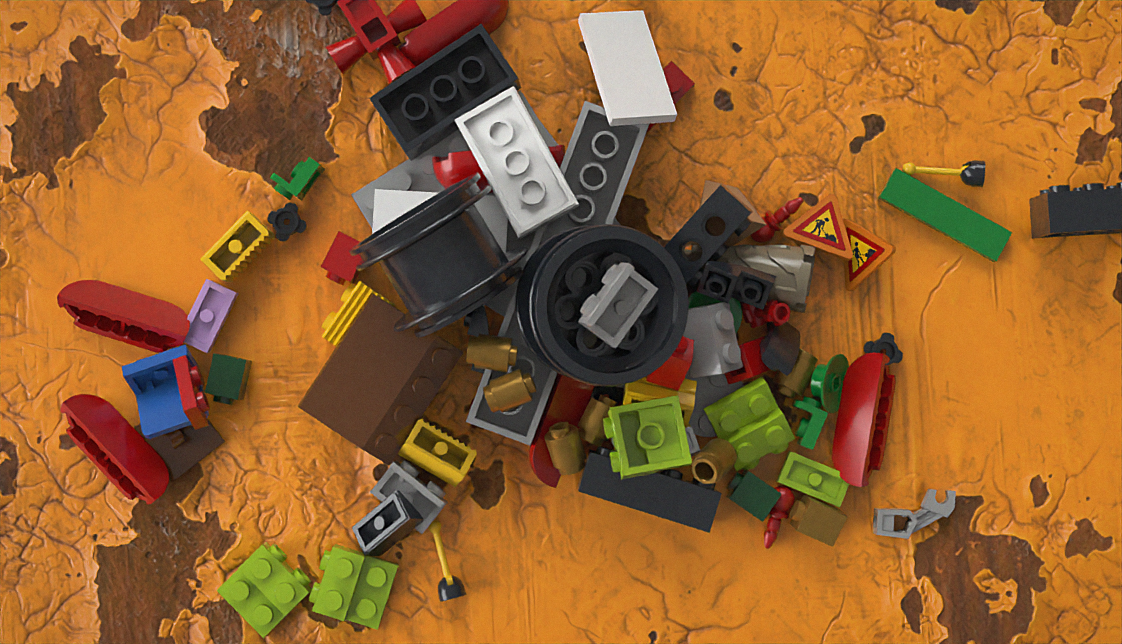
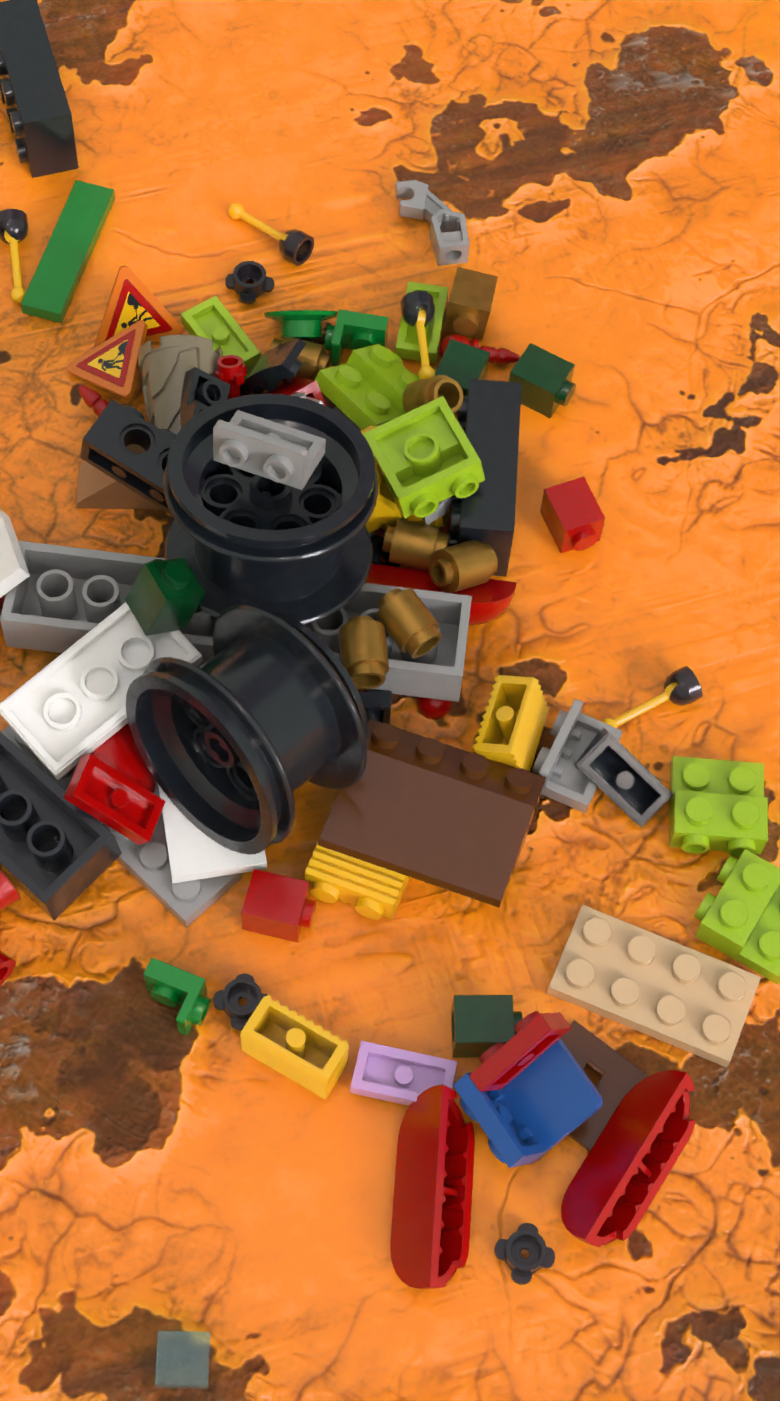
camera: 105 degrees left, 25 degrees down
red brick [832,353,896,487] -> none
none -> red plate [64,754,166,845]
none -> dark green brick [125,557,205,636]
none -> clear light blue tile [155,1331,211,1389]
none -> lime plate [181,296,261,370]
none -> black hinge [228,203,314,266]
none -> hinge [400,291,435,380]
none -> black plate [494,1223,555,1285]
none -> dark green brick [509,343,576,418]
none -> red brick [540,476,605,554]
none -> tan plate [547,904,761,1068]

